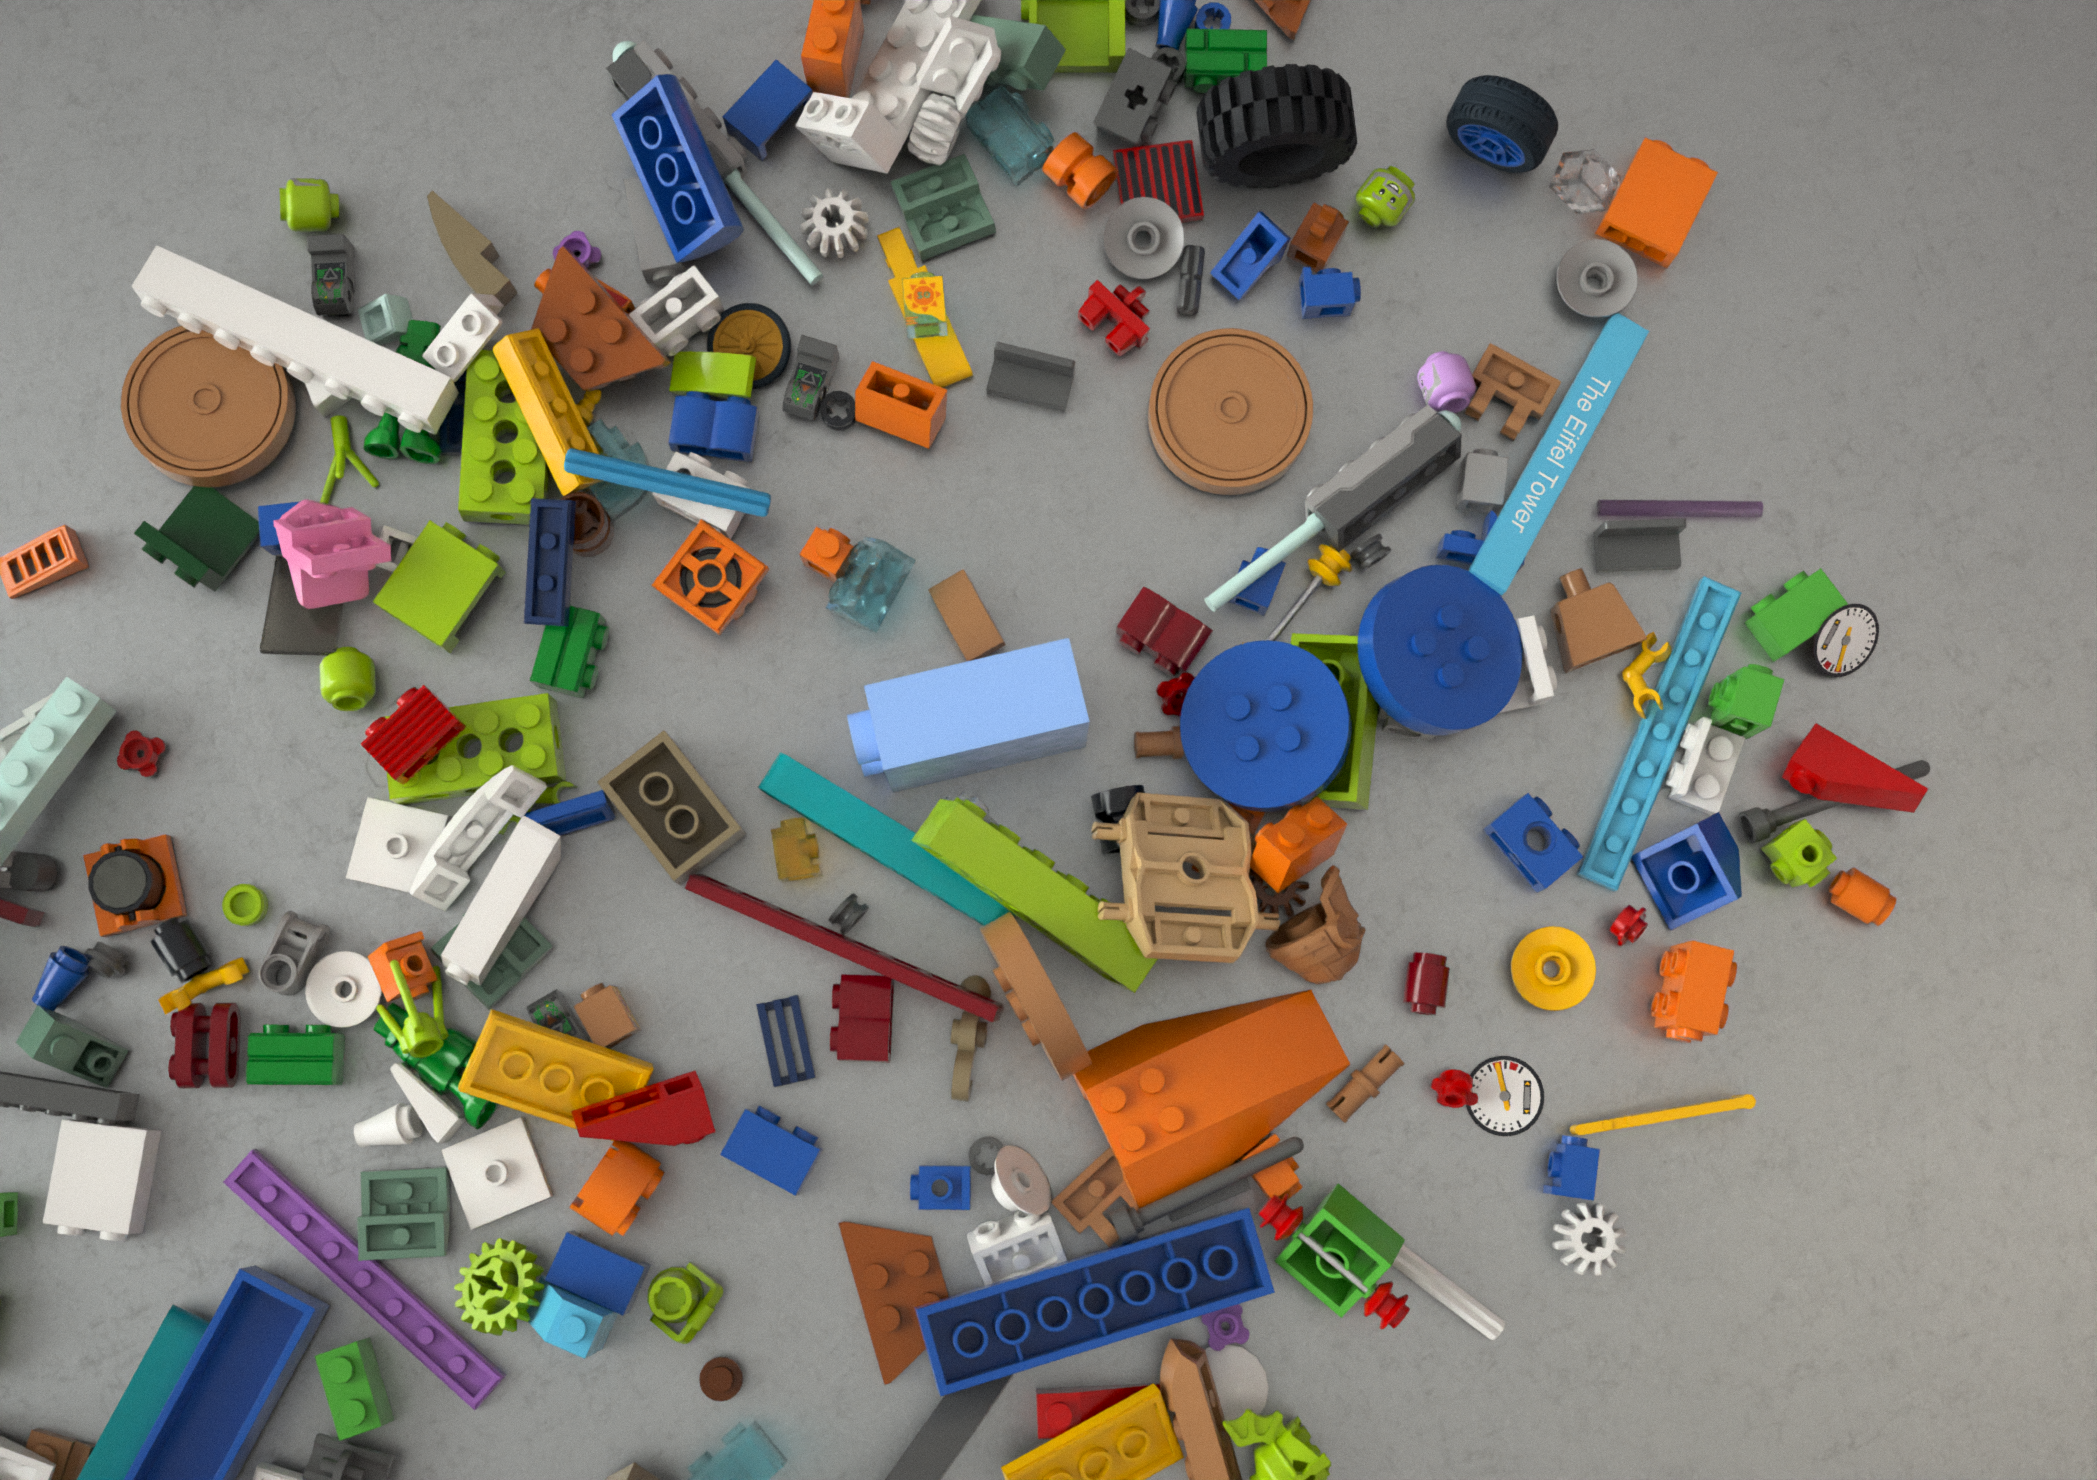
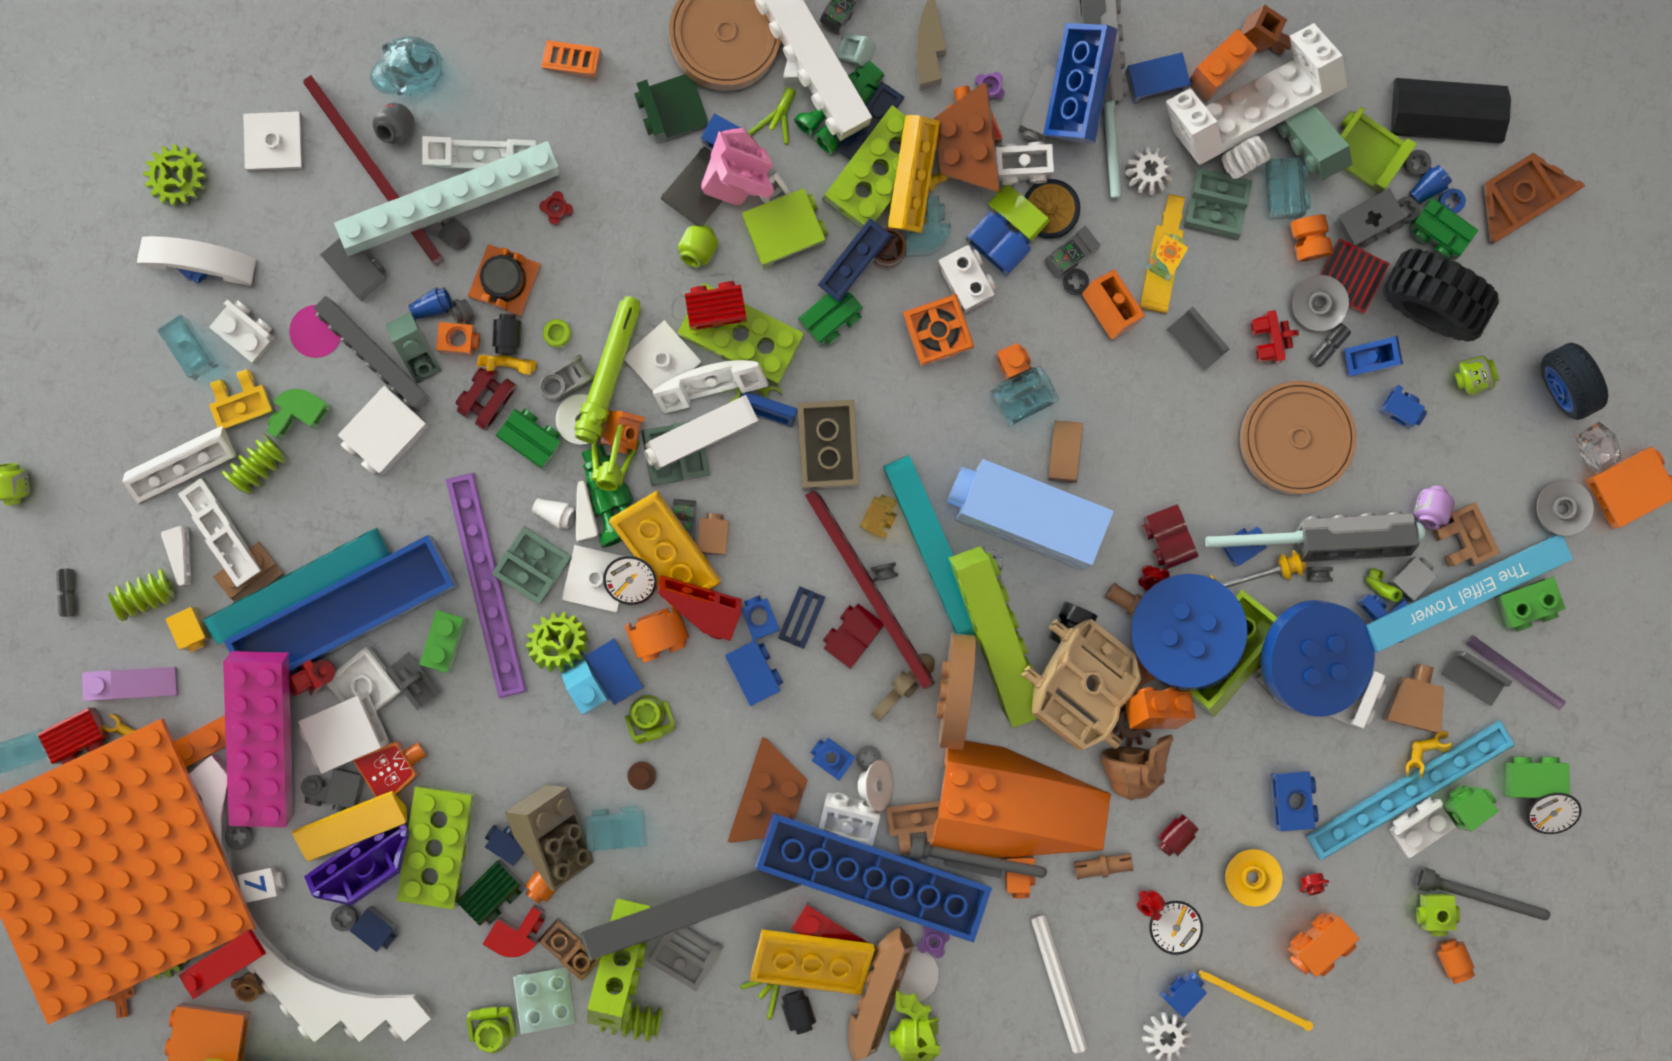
camera: 35 degrees right, 5 degrees up
white bracket [422,293,504,382] -> none
dark azure axle [564,448,771,517] -> none
white bracket [916,15,1001,114] -> none
bright green brick [1258,1183,1410,1330] -> none
dark orange brick [1286,202,1349,273] -> none
blue slope [1631,812,1742,930] -> none
red slope [1782,723,1928,813] -> none
none -> orange brick [436,322,480,357]
none -> lime cylinder [574,296,641,444]
none -> white sticker [603,556,657,605]
none -> blue brick [741,595,780,641]
none -> lime arm [1366,568,1403,602]
none -> bright green brick [1494,577,1566,632]

